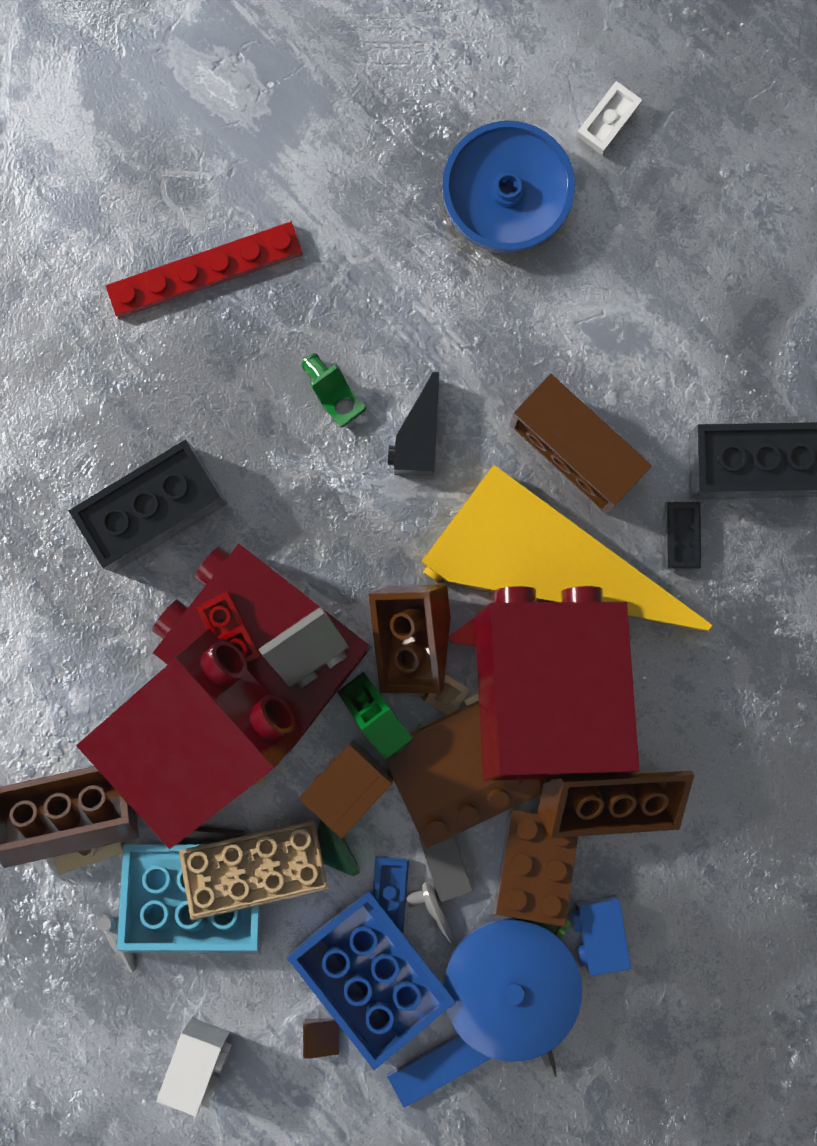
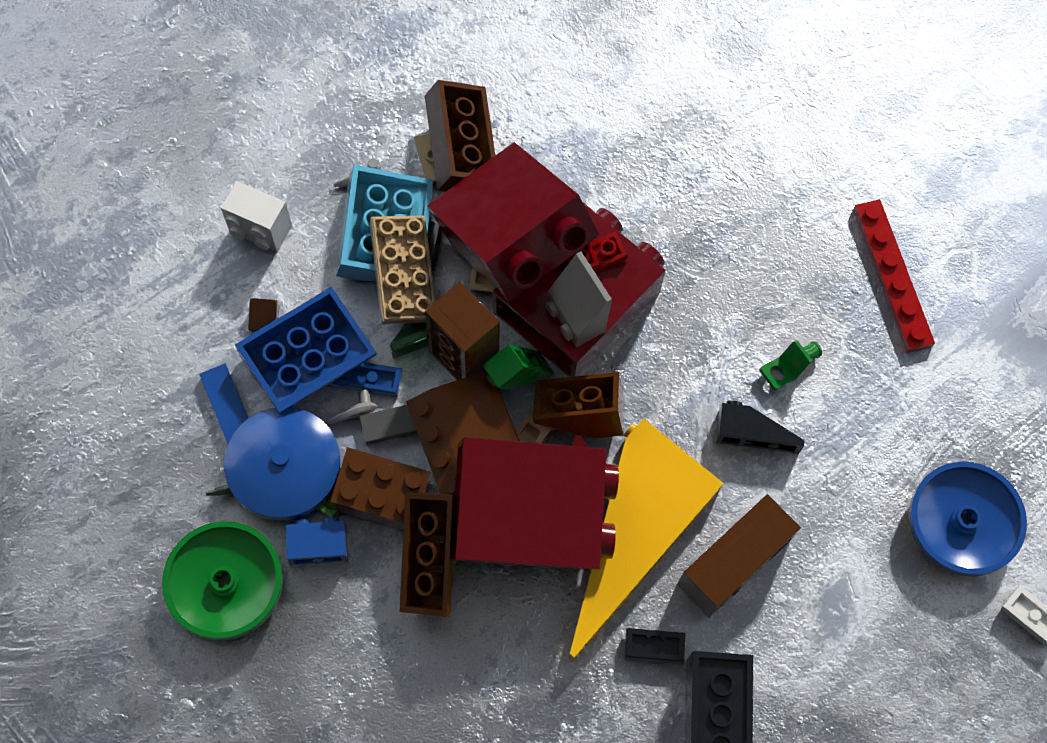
camera: 90 degrees right, 15 degrees down
black piece [68,439,228,573] -> none
none -> green dish [162,521,283,640]

